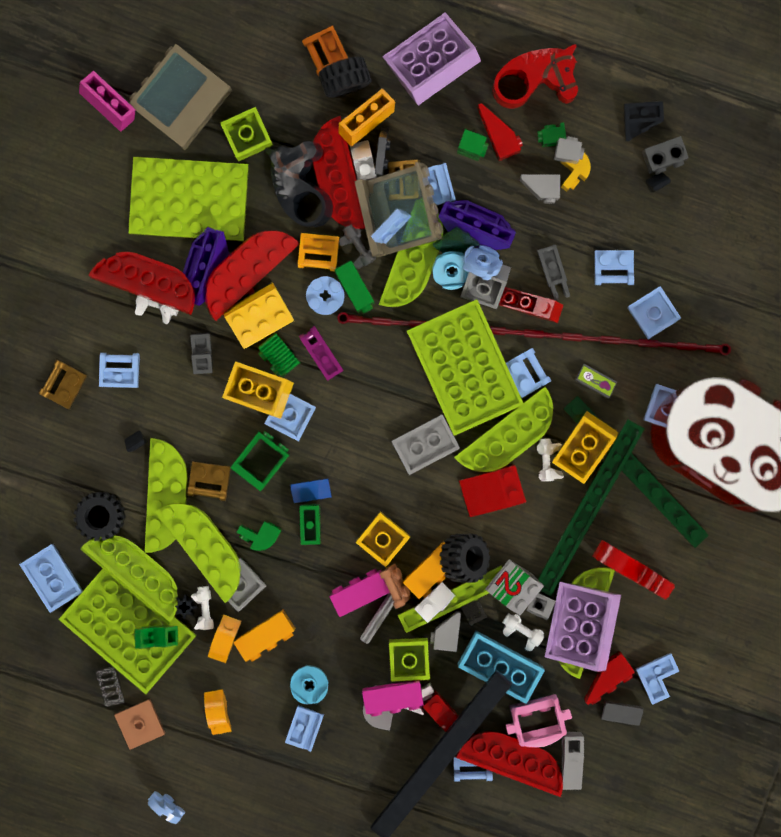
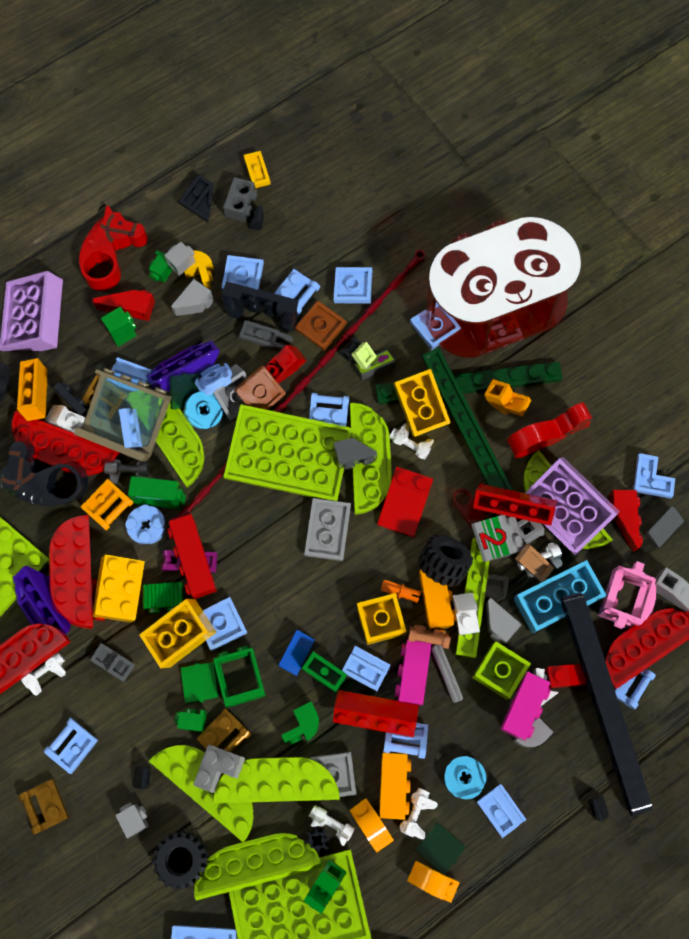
camera: 55 degrees left, 15 degrees down
none -> light grey brick [115,802,149,838]
none -> red brick [167,514,217,599]
none -> green brick [175,708,207,732]
none -> green piece [181,662,219,703]
none -> light grey plate [193,745,245,793]
none -> light blue plate [221,255,264,291]
none -> black piece [222,281,300,332]
none -> plate [234,365,286,410]
none -> yellow plate [244,151,271,188]
none -> dark orange plate [295,301,347,351]
none -> dark grey slope [333,438,377,470]
none -> red brick [333,690,419,737]
none -> black bush [339,337,361,362]
none -> light blue plate [342,646,390,692]
none -> yellowish green plate [351,342,377,369]
none -> orange axle [381,580,421,603]
none -> light blue plate [383,723,428,759]
none -> white piece [400,788,438,839]
none -> clear green piece [416,822,466,875]
none -> clear red piece [452,488,487,528]
none -> red brick [473,484,558,526]
none -> light orange brick [484,379,531,417]
none -> medium nougat tile [515,544,554,583]
none -> black slope [588,796,609,821]

